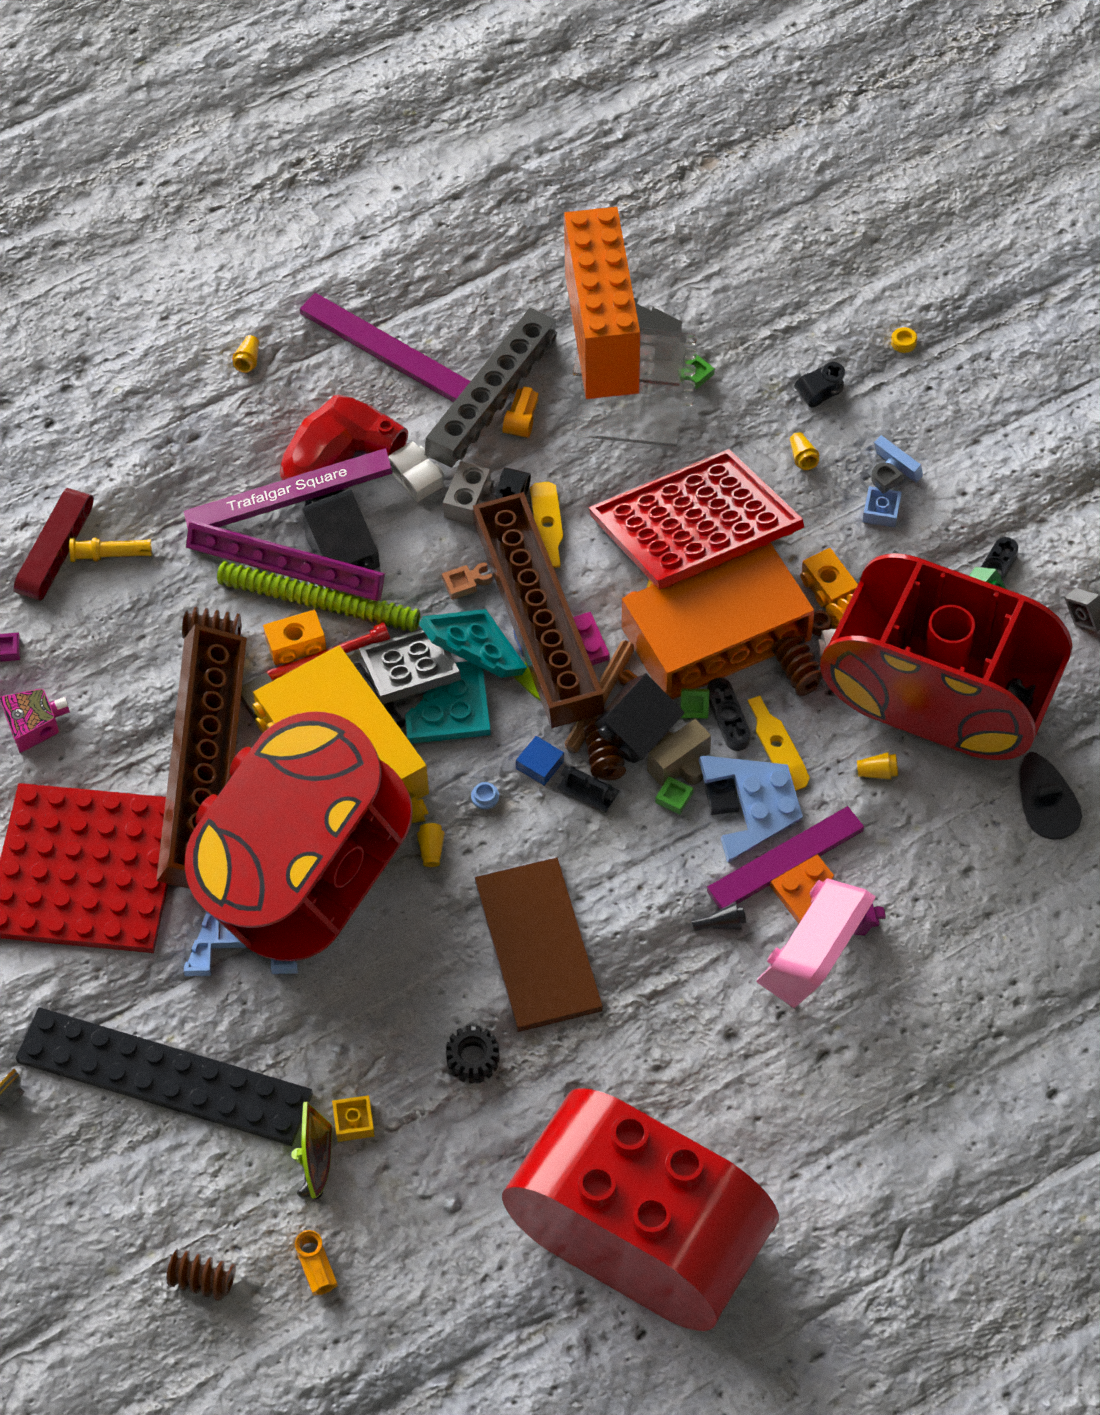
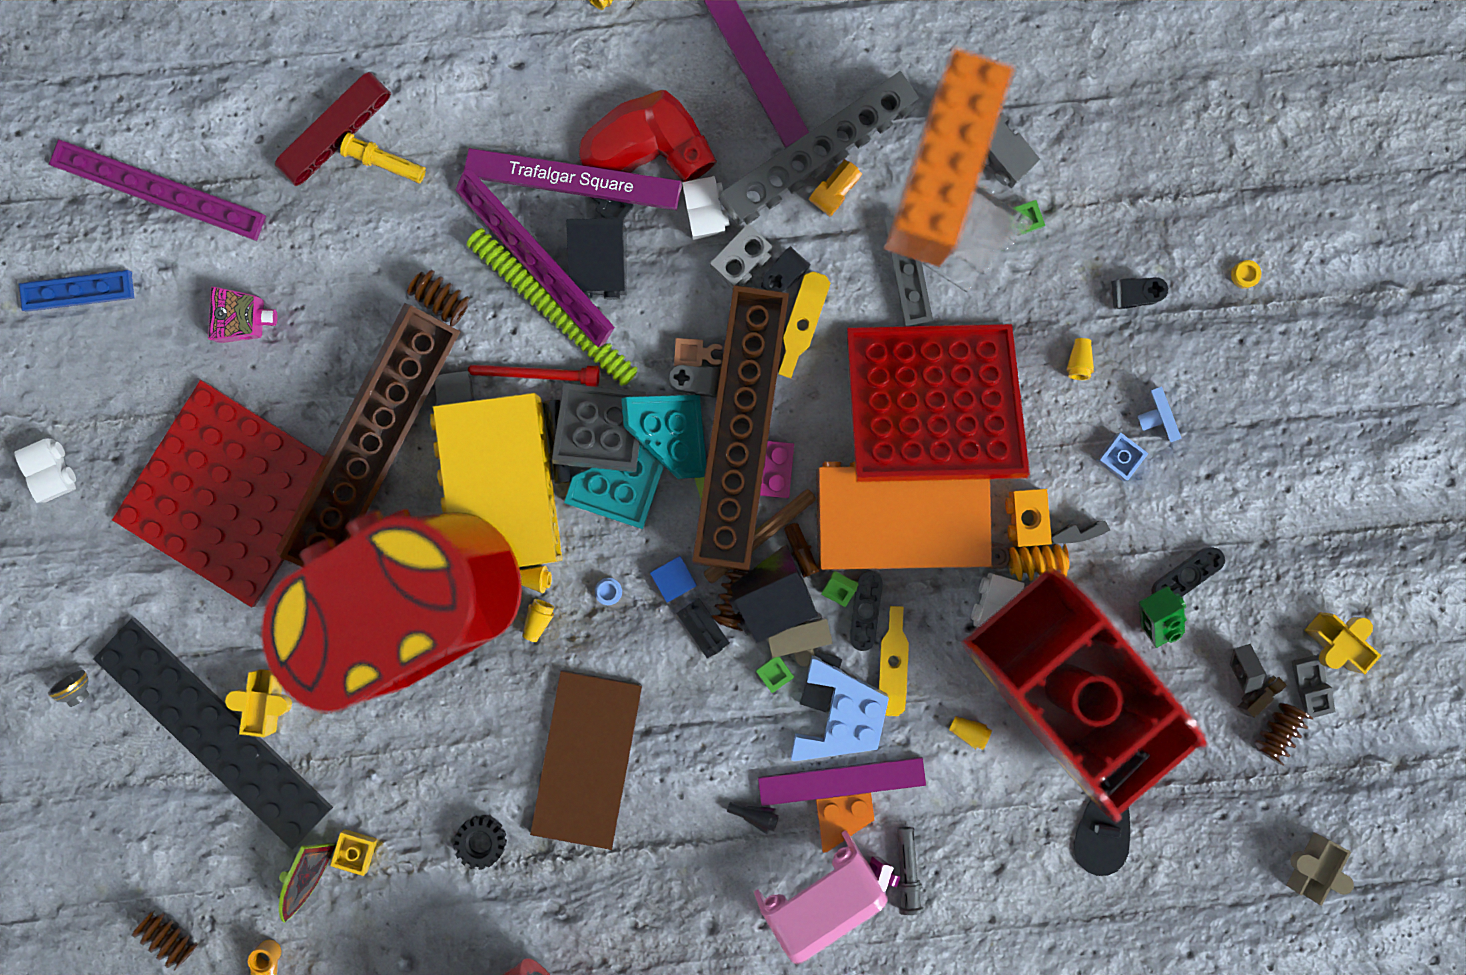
camera: 20 degrees right, 30 degrees up
light orange brick [263,610,326,665] -> none
reddish brown piece [771,635,823,696] -> none
dark grey tile [871,463,904,494] -> none
none -> yellow piece [225,669,292,737]
none -> dark grey piece [668,365,721,397]
none -> dark grey plate [884,215,933,327]
none -> dark grey pin [896,827,924,915]

